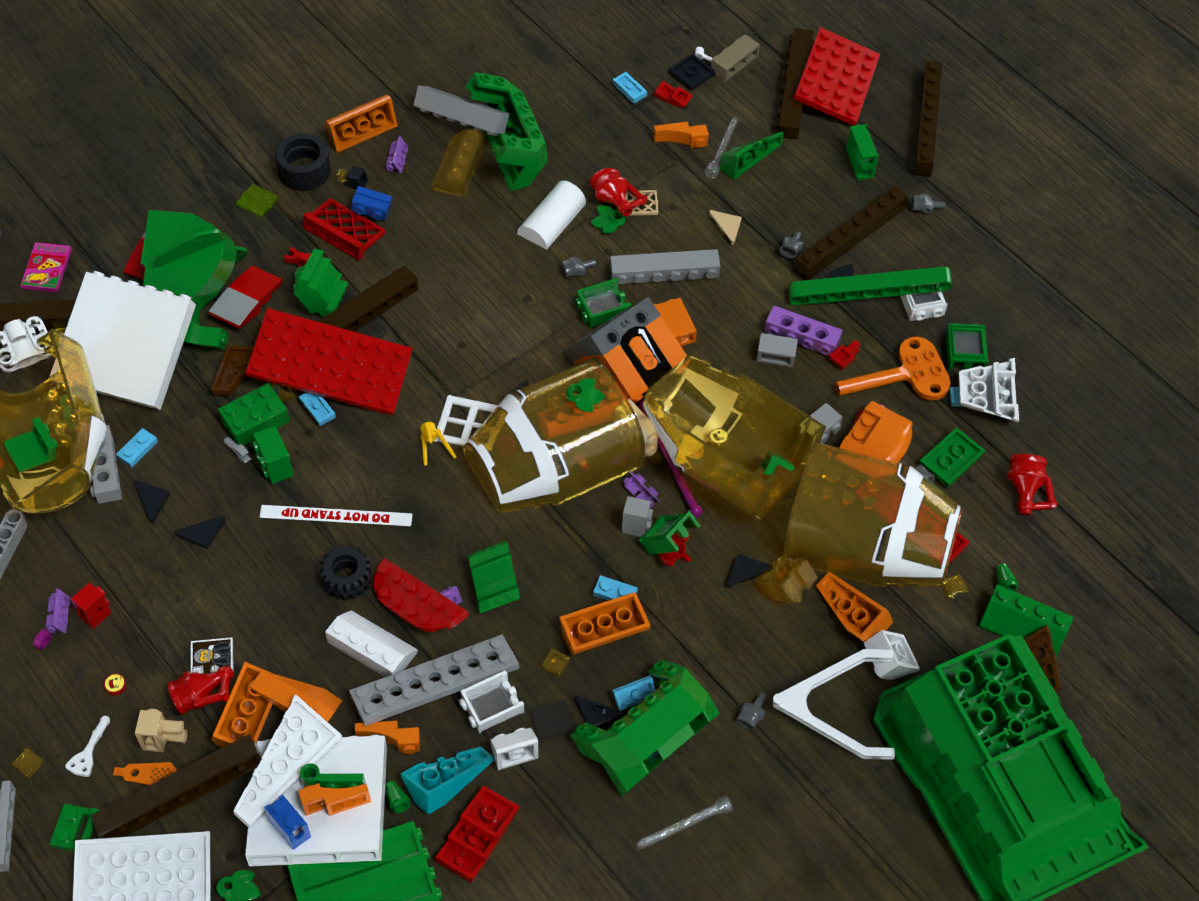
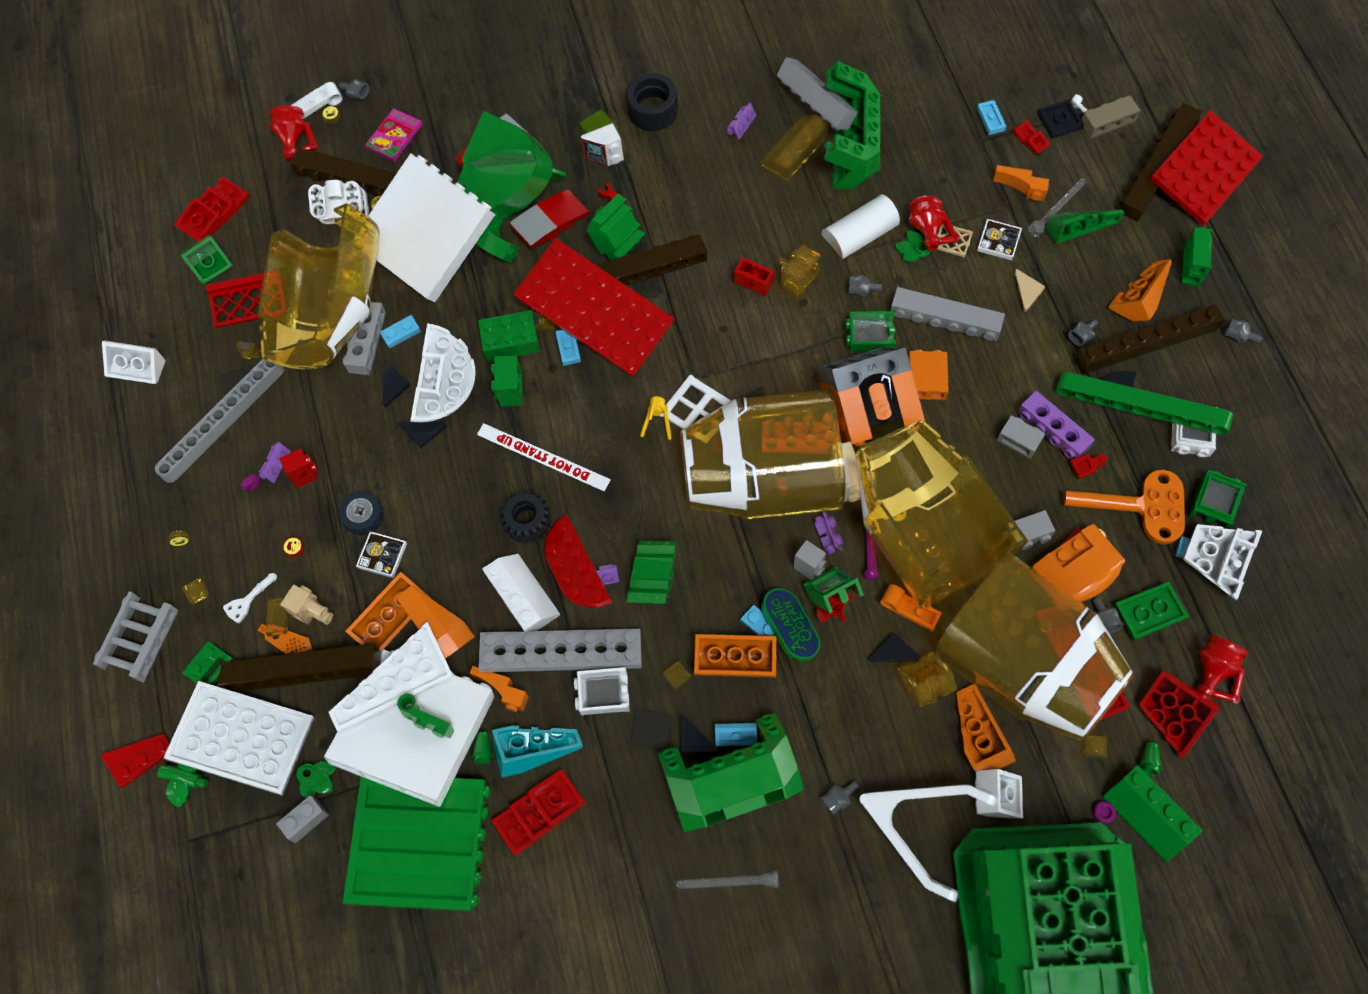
camera: 30 degrees right, 10 degrees up
green bracket [4,417,58,472] -> none
red piece [167,665,235,715] -> none
reddish brown wing [211,345,254,395] -> none
light grey bar [224,437,251,463] -> none
blue brick [264,794,311,850] -> none
orange slope [298,783,371,816] -> none
red fence [303,198,386,261] -> none
orange brick [324,94,398,153] -> none
black piece [336,166,368,190] -> none
blue brick [351,186,392,221] -> none
white slope [490,728,538,770] -> none
green plate [566,378,605,412] -> none
tile [709,428,728,448] -> none
green fence [760,450,795,477] -> none
dark brown brick [913,61,943,177] -> none
reddish brown wing [1024,625,1062,693] -> none
none -> clear yellow tile [265,597,289,636]
none -> black wheel [339,491,384,536]
none -> white brick [411,323,475,422]
none -> white slope [581,123,624,166]
none -> red brick [734,257,775,296]
none -> tile [762,588,820,662]
none -> clear yellow brick [778,244,821,300]
none -> orange plate [880,584,942,632]
none -> tile [977,219,1022,260]
none -> magenta tile [1093,801,1116,824]
none -> orange wedge [1109,259,1172,322]
none -> red wedge [1139,670,1221,759]

